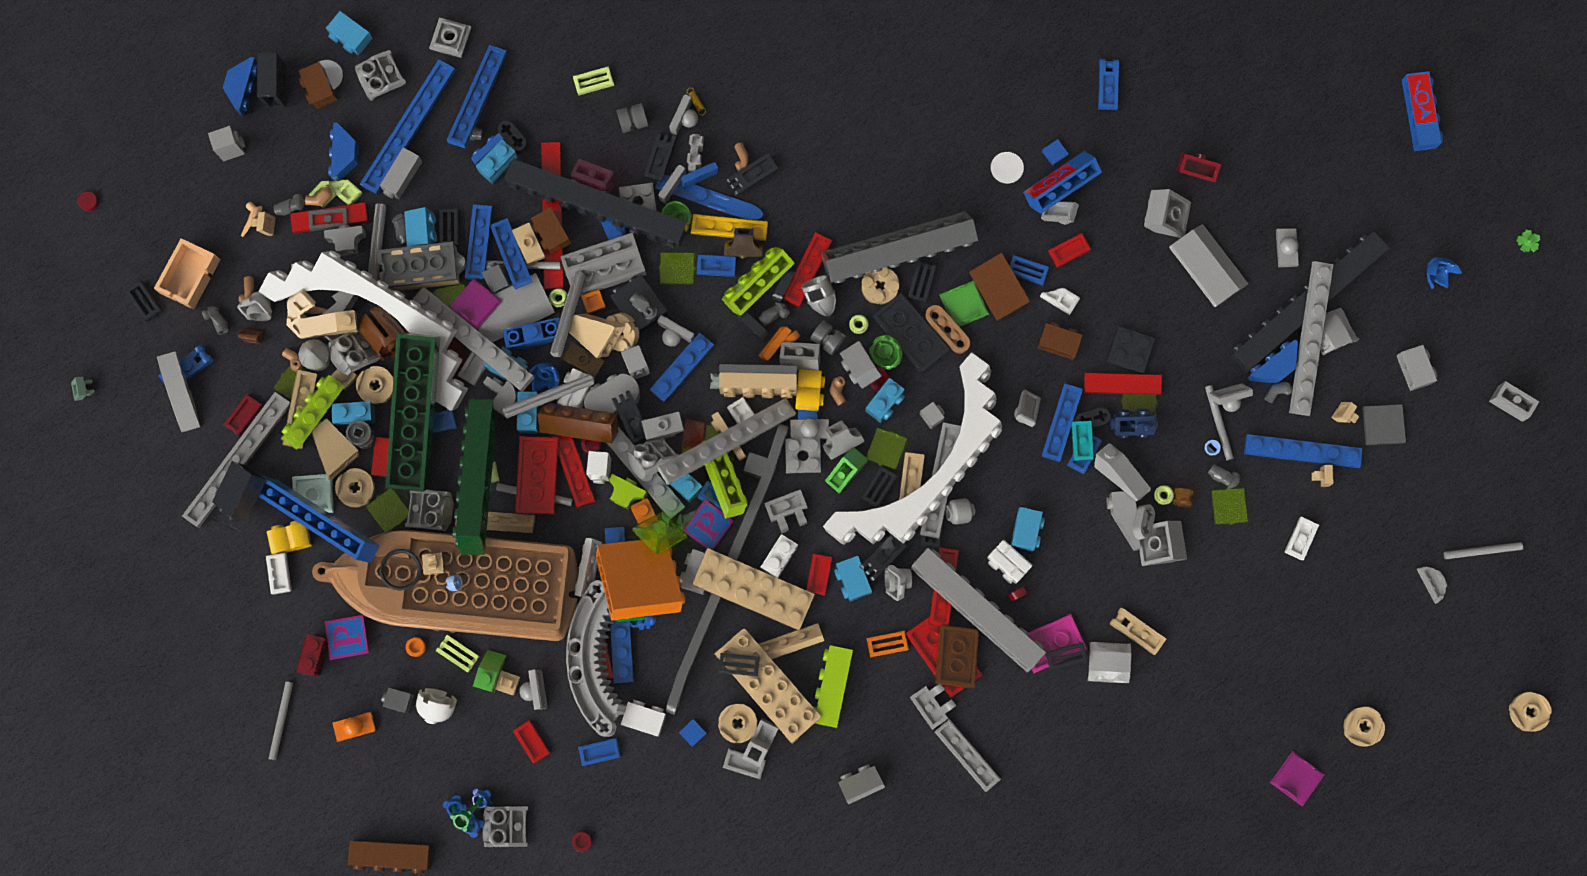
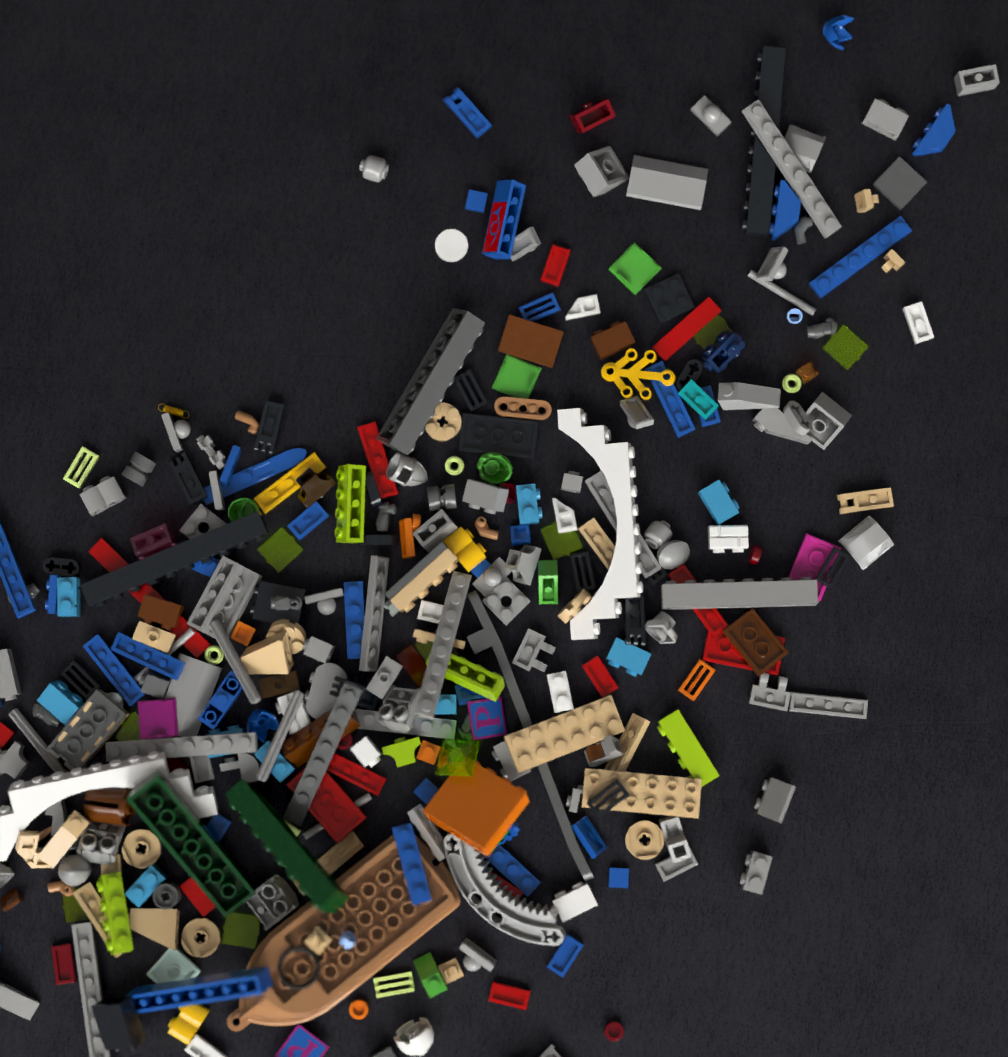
camera: 45 degrees left, 5 degrees up
none -> light grey brick [80,476,126,516]
none -> dark grey plate [283,681,363,827]
none -> light grey head [359,155,389,182]
none -> light grey tile [359,555,389,672]
none -> blue plate [392,823,432,905]
none -> blue tile [510,524,531,546]
none -> white tile [552,498,578,533]
none -> tan plate [557,589,592,624]
none -> light grey bracket [566,785,584,813]
none -> blue plate [571,816,608,859]
none -> light grey leg [584,735,624,767]
none -> yellow plant [601,348,676,400]
none -> bright green piece [608,242,662,295]
none -> light grey hat [657,540,690,569]
none -> light grey brick [739,850,772,895]
none -> blue slope [912,104,956,156]

